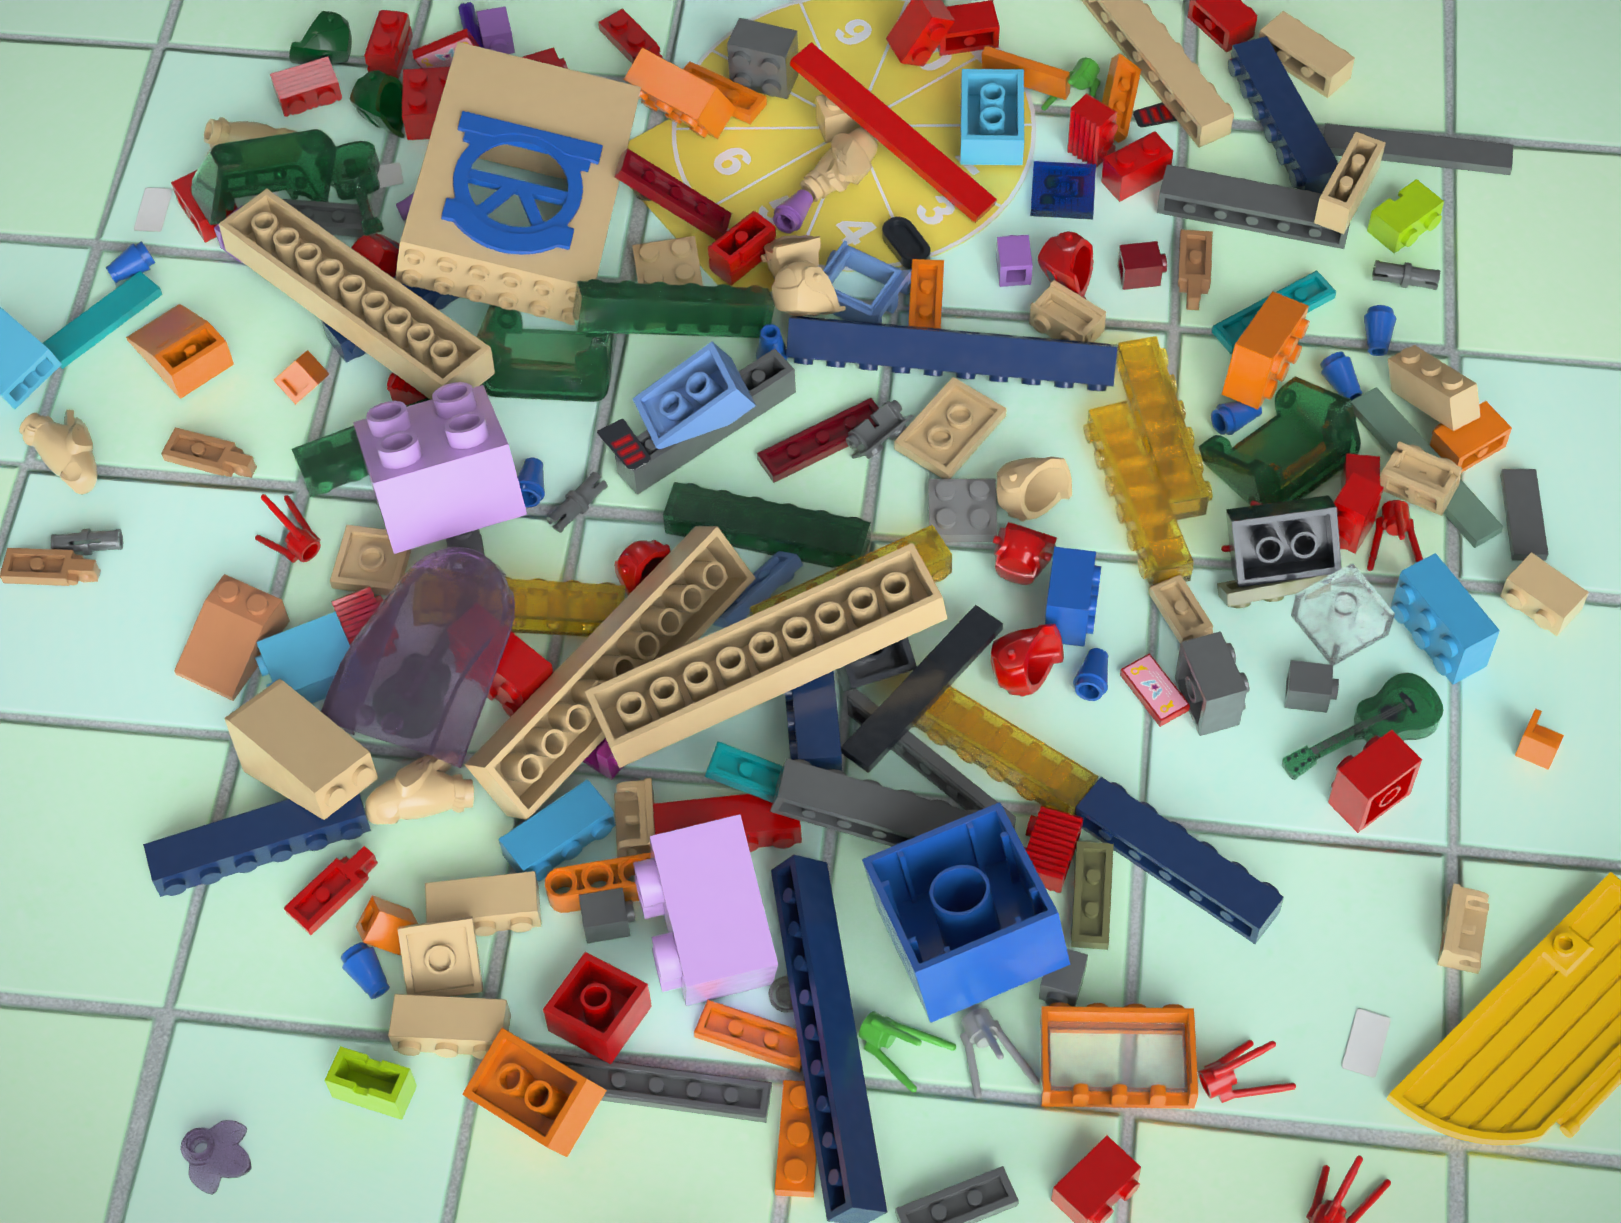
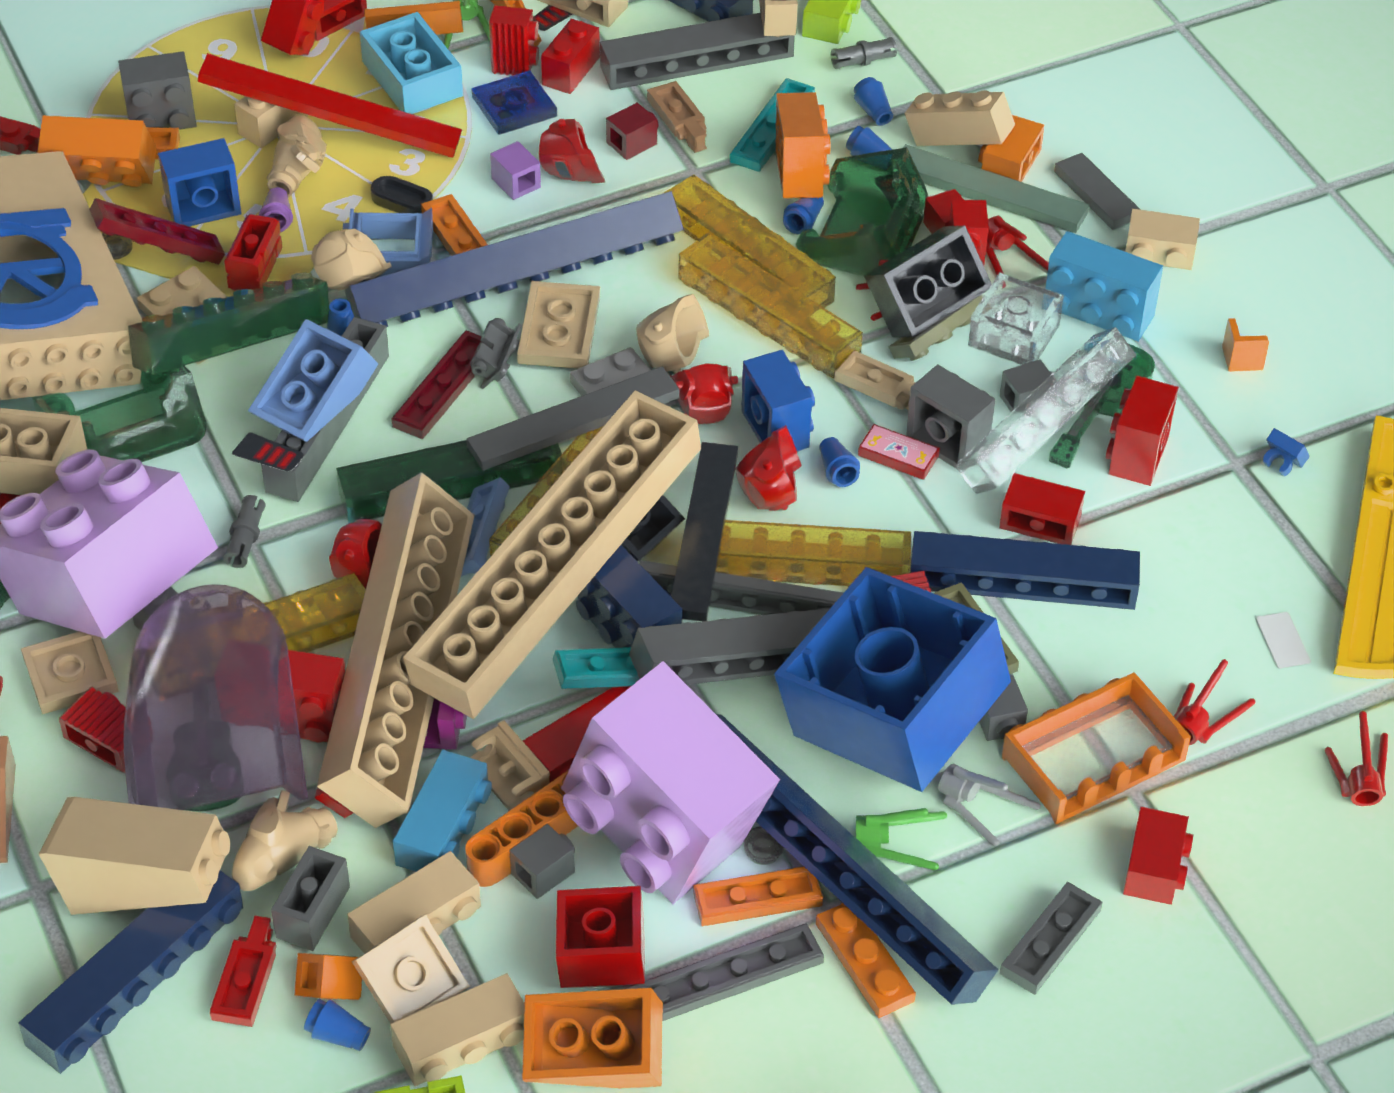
camera: 35 degrees left, 10 degrees down
medium azure brick [255,612,364,704] -> none
tan helmet [761,235,821,279] -> none
tan hinge [1029,280,1106,342] -> none
tan hinge [1380,441,1462,516] -> none
tan hinge [1437,884,1490,974] -> none
none -> blue brick [158,138,242,227]
none -> dark grey brick [271,846,350,951]
none -> dark grey tile [466,366,679,471]
none -> clear brick [955,327,1136,494]
none -> red brick [999,473,1086,545]
none -> blue tile [1263,428,1310,477]

